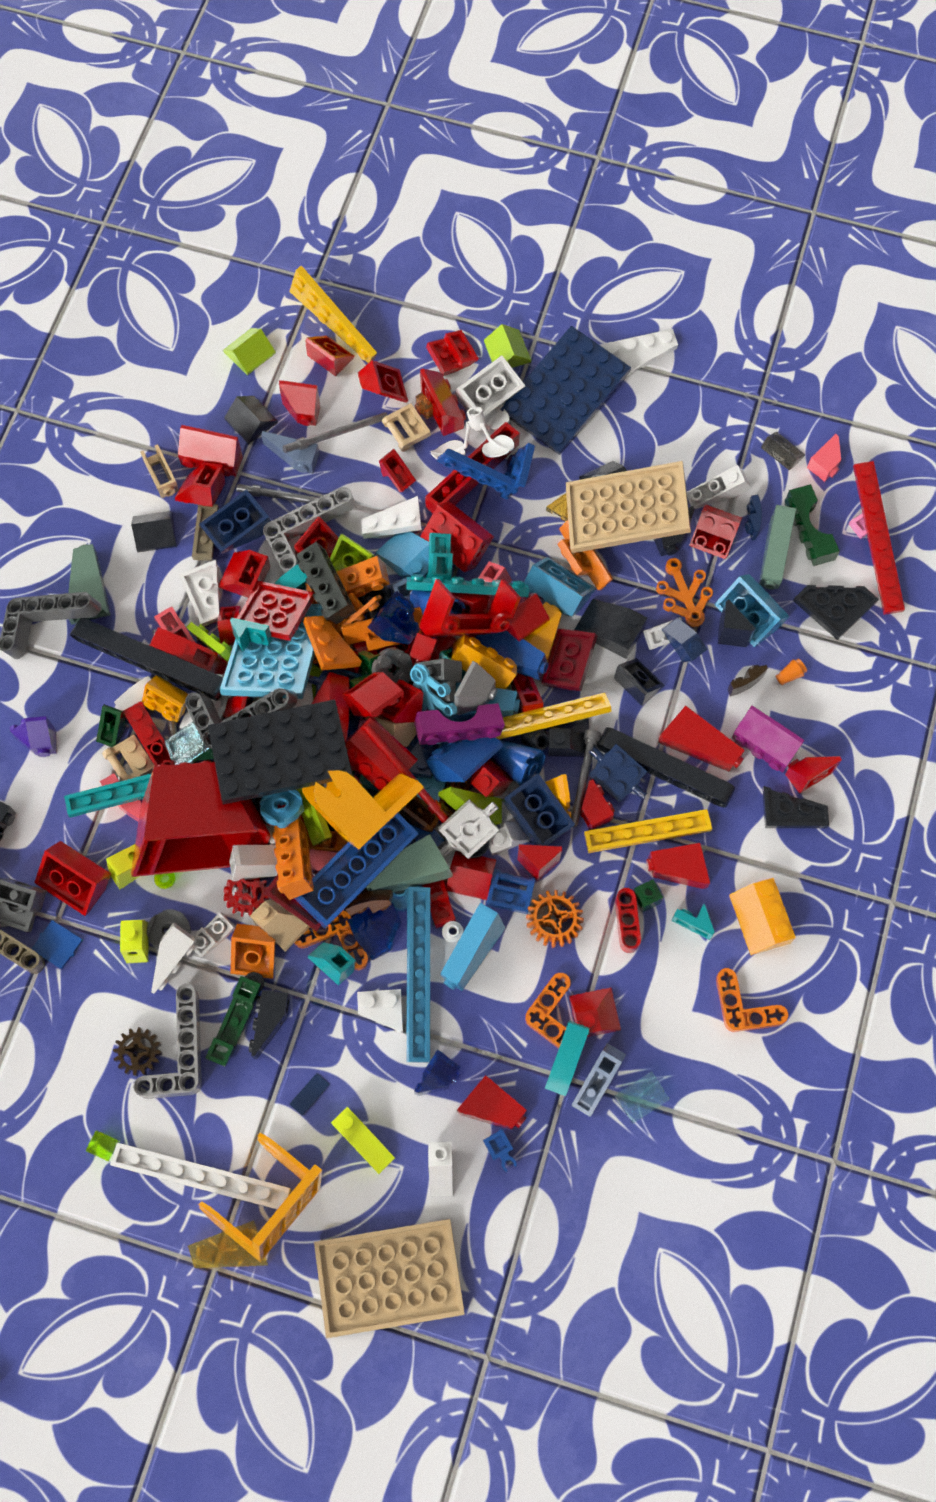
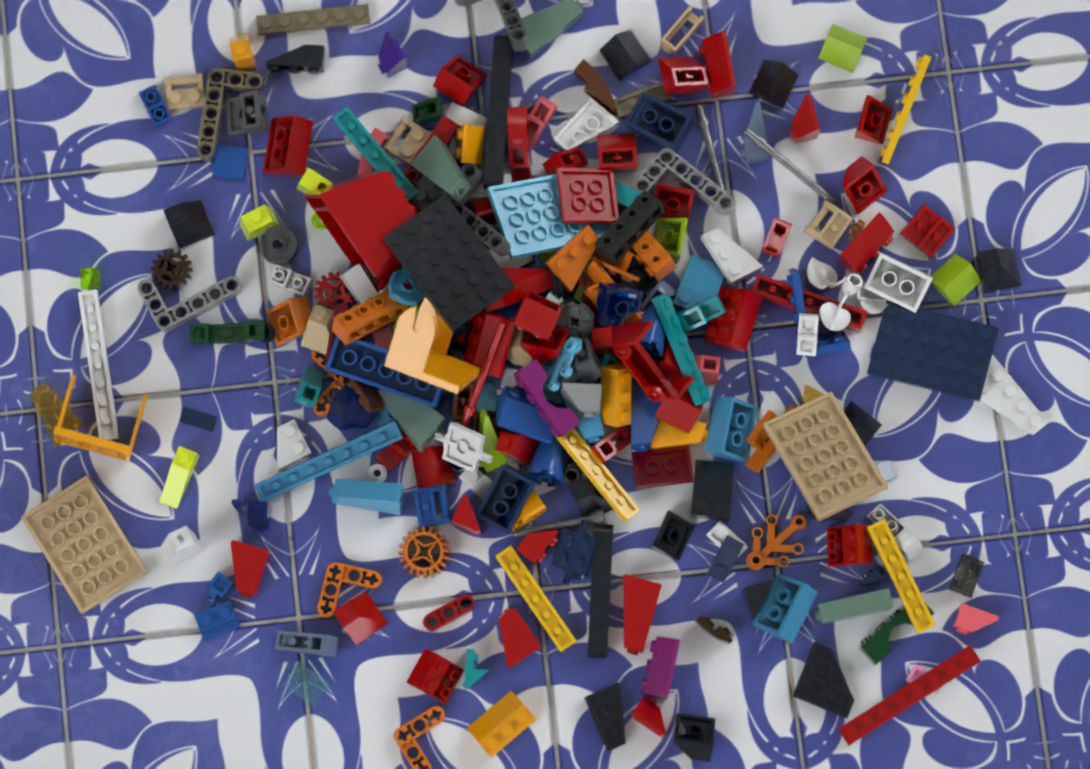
camera: 70 degrees right, 10 degrees up
white slope [151,923,195,994] -> none
lime plate [186,622,232,662] -> none
teal slope [230,618,272,652] -> none
black slope [249,990,290,1059] -> none
teal slope [545,1020,590,1096] -> none
dark green brick [633,879,663,913] -> none
orange cone [775,658,807,686] -> none
none -> black slope [163,200,215,249]
none -> blue plate [194,601,241,641]
none -> red slope [406,648,464,704]
none -> sand green slope [410,135,471,202]
none -> red slope [433,54,488,106]
none -> reddish brown slope [574,59,616,115]
none -> black slope [674,713,715,762]
none -> white slope [796,313,819,356]
none -> yellow plate [867,519,936,634]
none -> black slope [976,248,1022,293]

